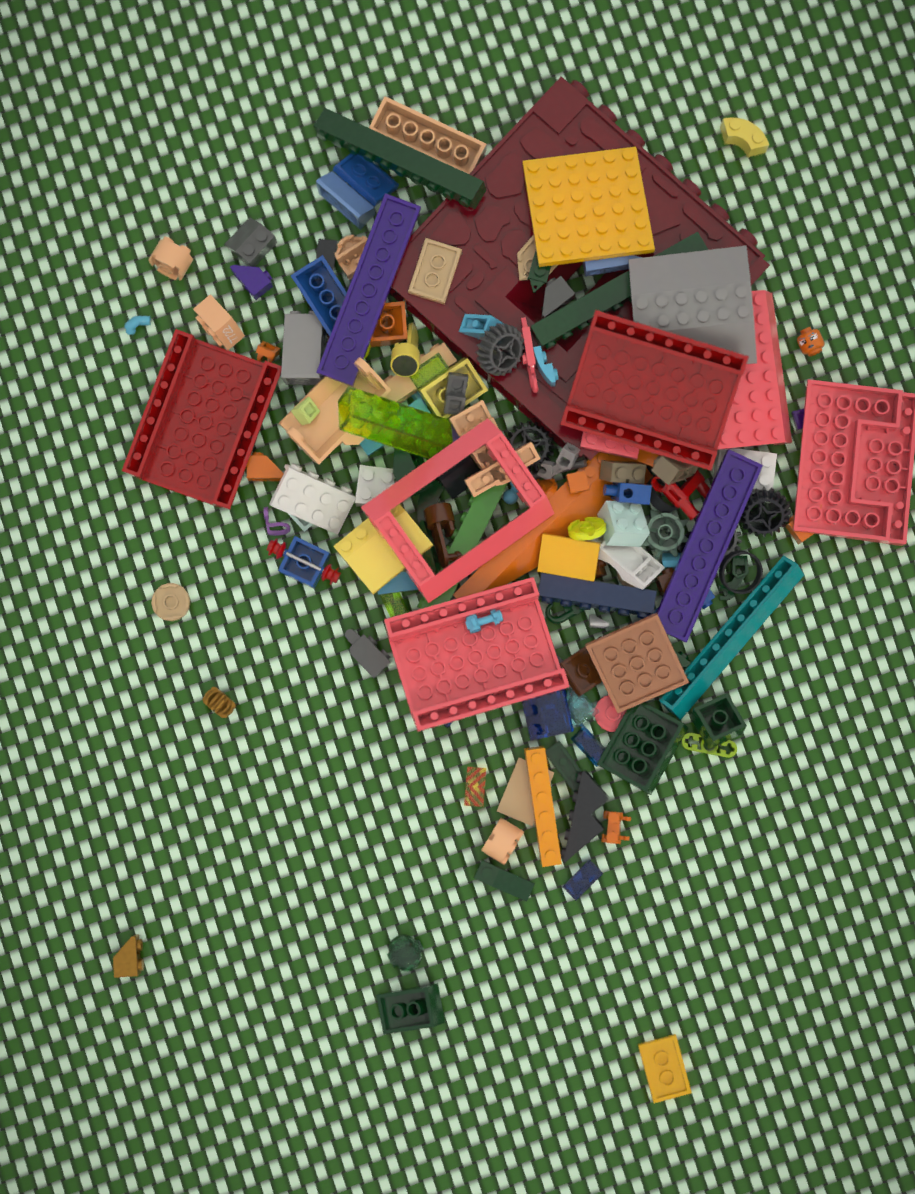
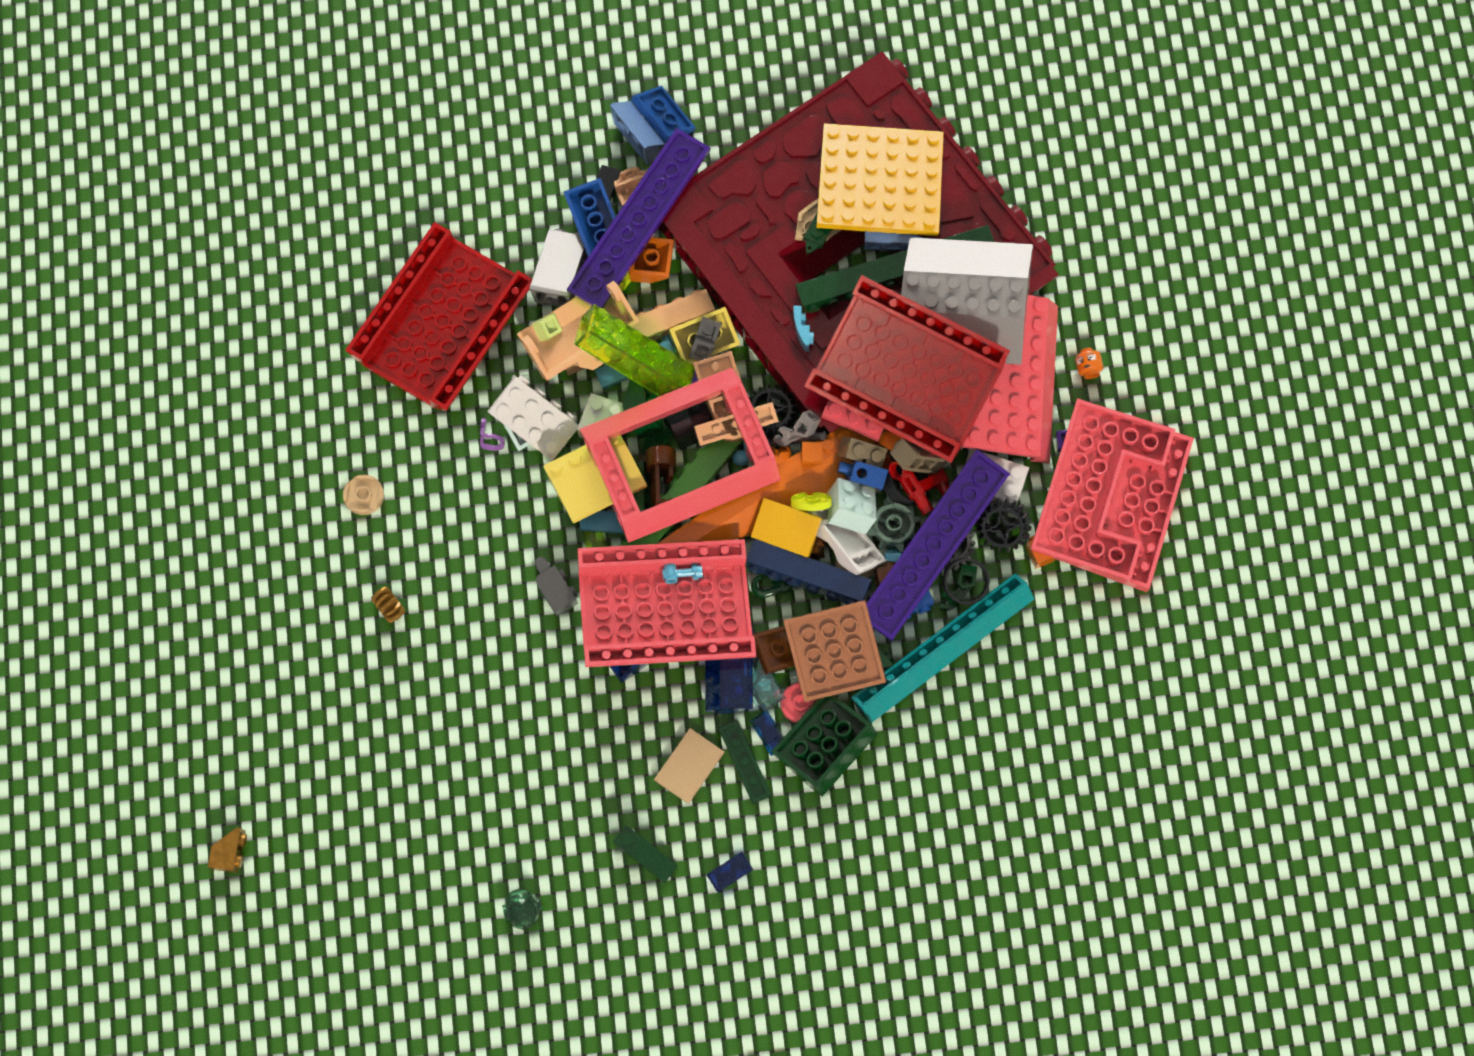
camera: 15 degrees right, 10 degrees down
medium azure arm [124,316,151,335] -> none
light nougat brick [148,236,193,280] -> none
light nougat brick [193,294,245,350] -> none
dark grey slope [224,217,277,267] -> none
dark purple slope [230,265,273,300] -> none
orange slope [246,452,284,481] -> none
orange tile [256,341,281,363] -> none
blue brick [267,536,341,589] -> none
dark green brick [314,108,487,209] -> none
light nougat brick [369,96,486,174] -> none
dark green slope [376,983,445,1034] -> none
light yellow piece [390,323,420,377] -> none
tan tile [408,238,462,305] -> none
clear neon green tile [409,353,449,390] -> none
medium azure slope [459,314,503,340] -> none
clear yellow tile [464,767,486,807] -> none
dark grey gear [475,323,525,376] -> none
light nougat brick [481,818,524,865] -> none
coral plate [521,317,538,393] -> none
light orange brick [524,746,562,867] -> none
dark grey slope [541,276,575,319] -> none
black slope [561,769,609,863] -> none
white slope [589,614,610,628] -> none
orange piece [601,811,631,844] -> none
lime beam [681,733,737,758] -> none
dark green brick [690,693,747,749] -> none
light yellow brick [720,117,769,157] -> none

